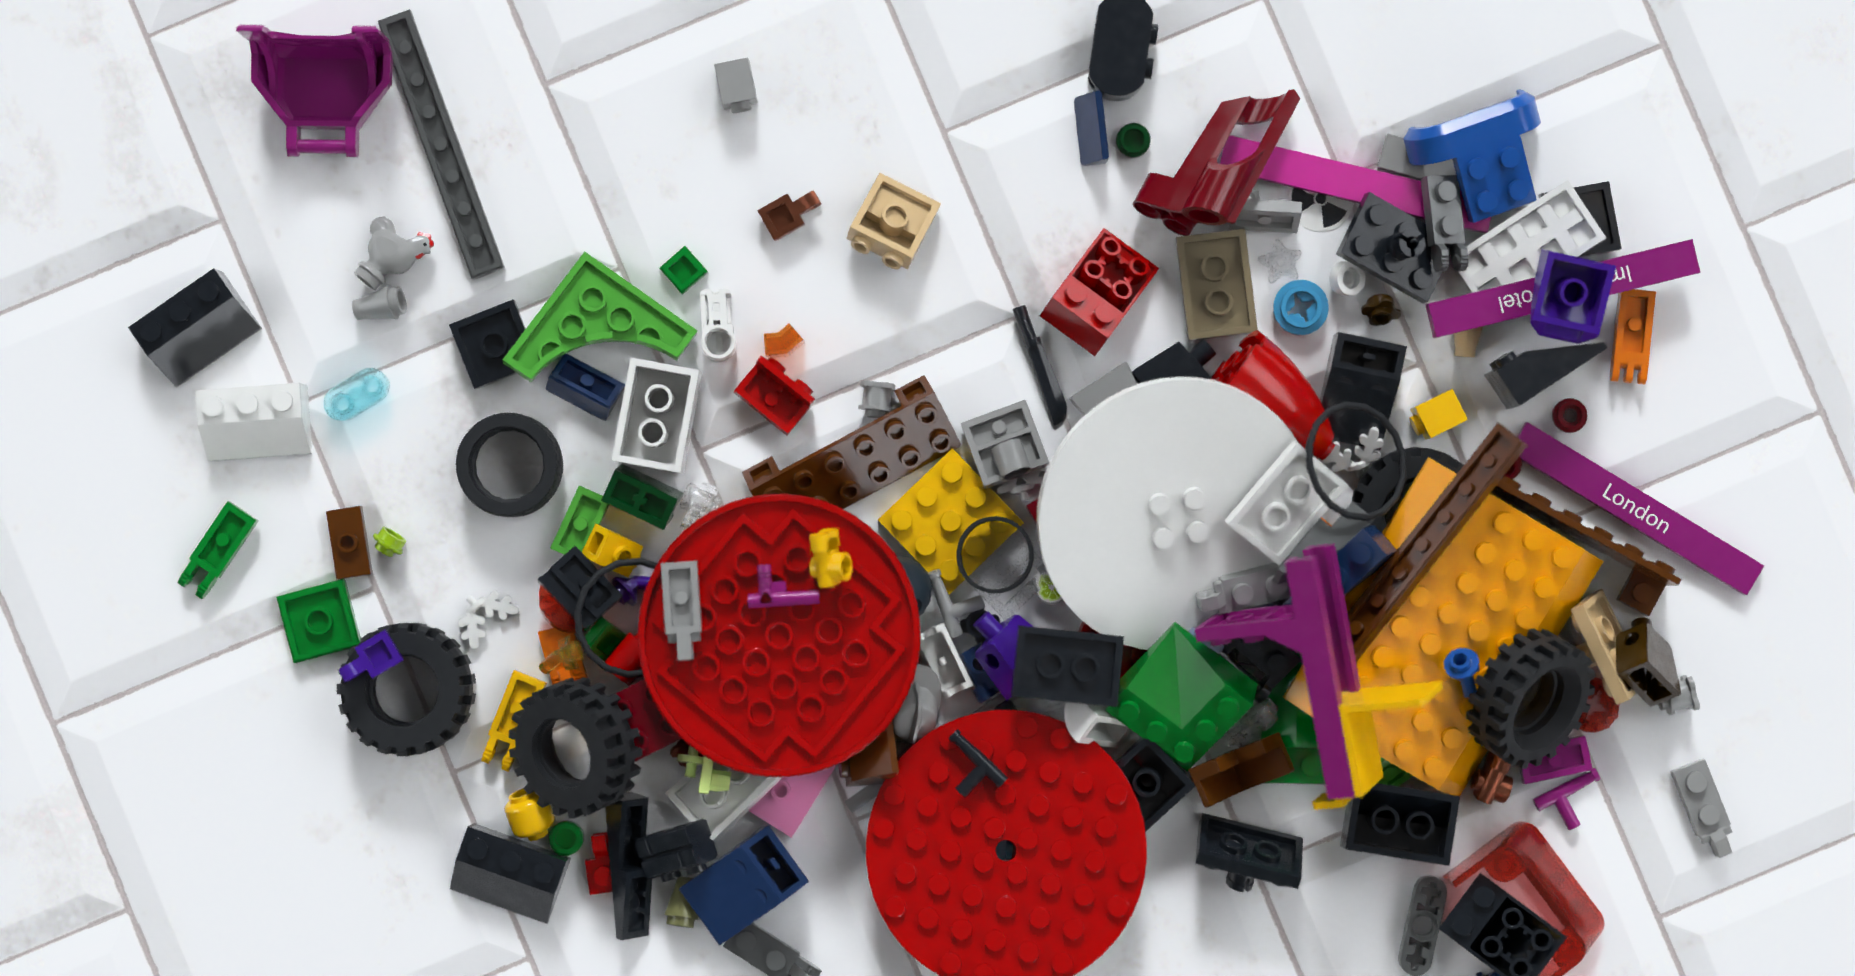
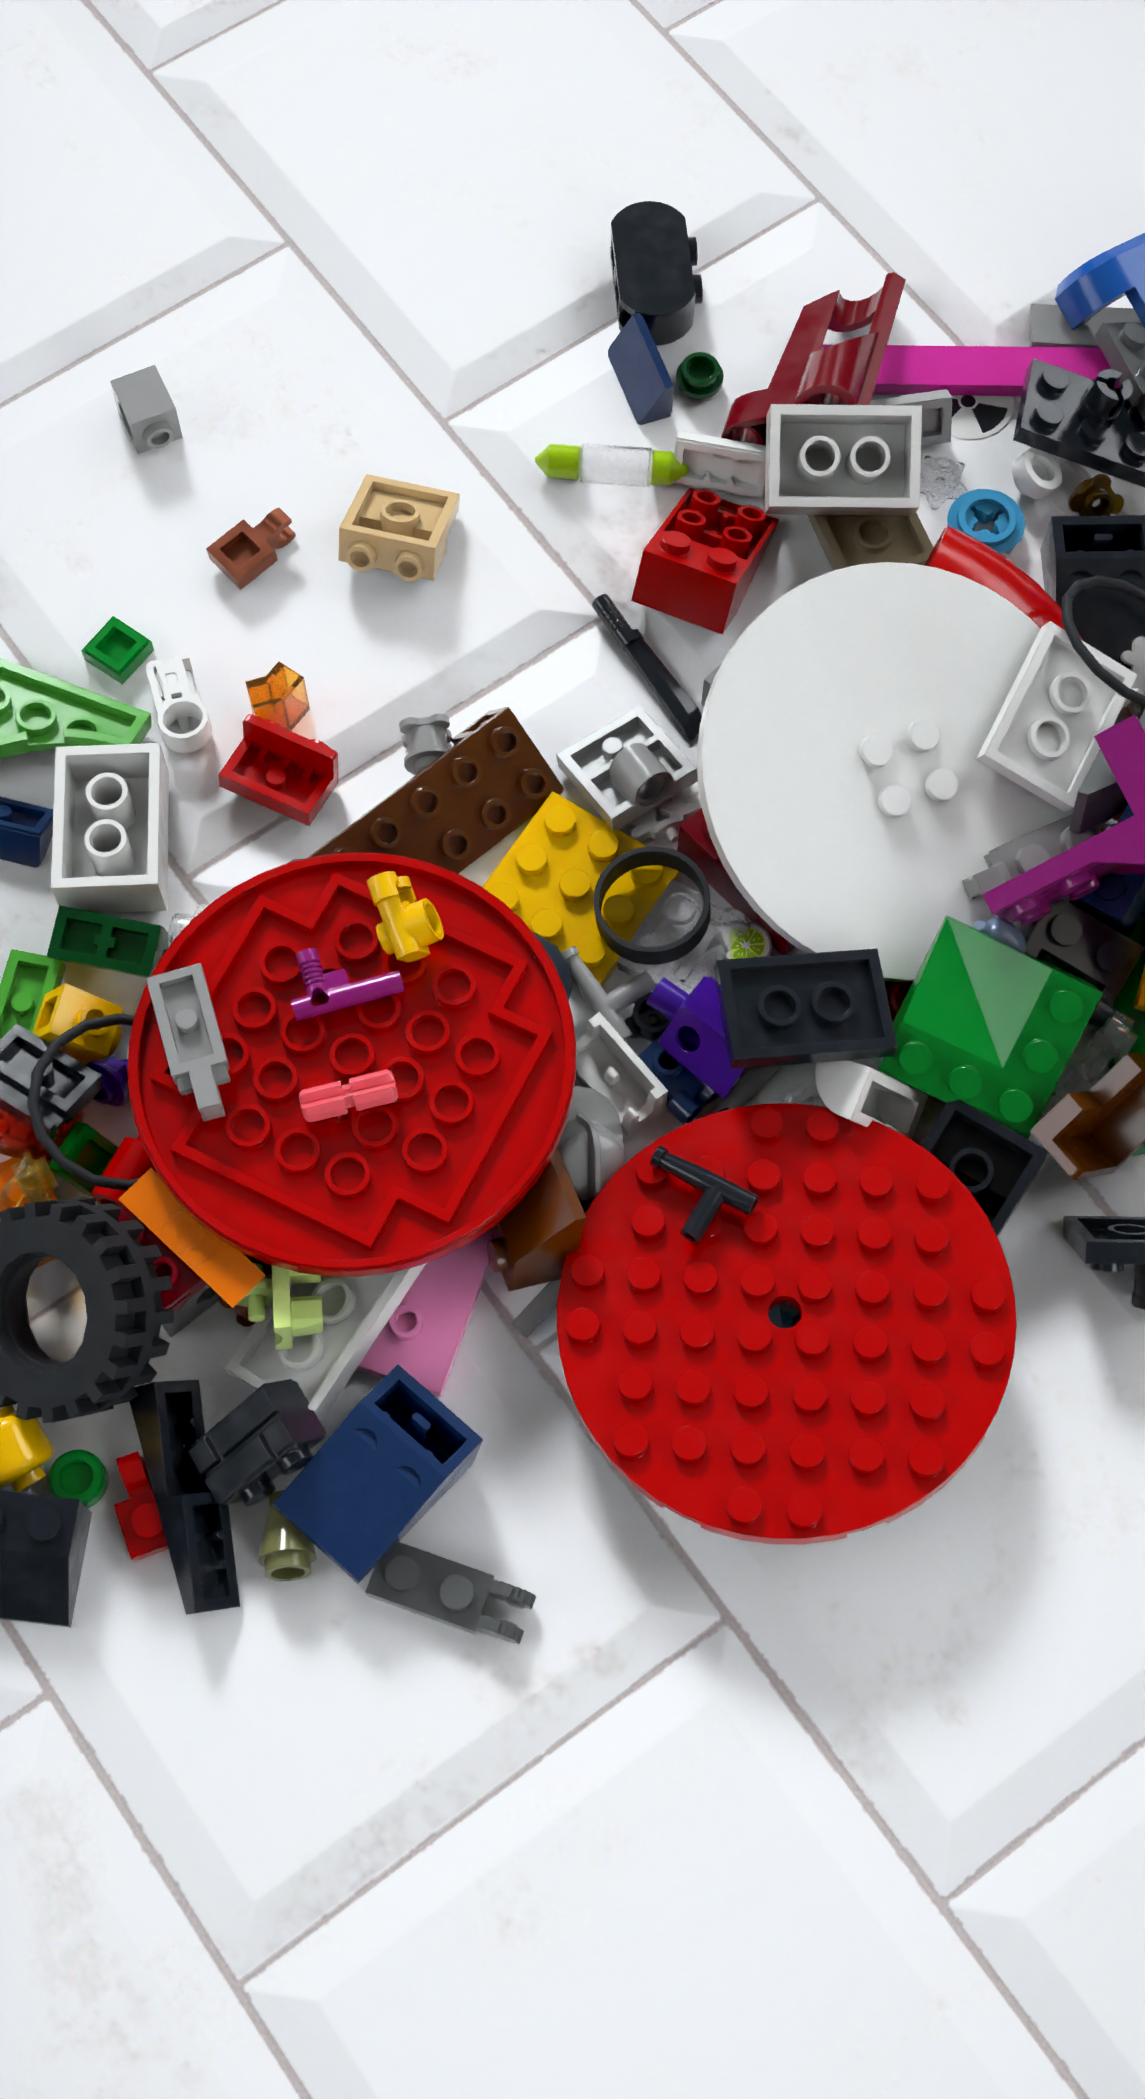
camera: 20 degrees left, 20 degrees down
none -> orange piece [118,1168,266,1308]
none -> coral piece [299,1070,398,1122]
none -> piece [535,443,689,487]
none -> white plate [674,431,766,499]
none -> white brick [765,404,922,516]

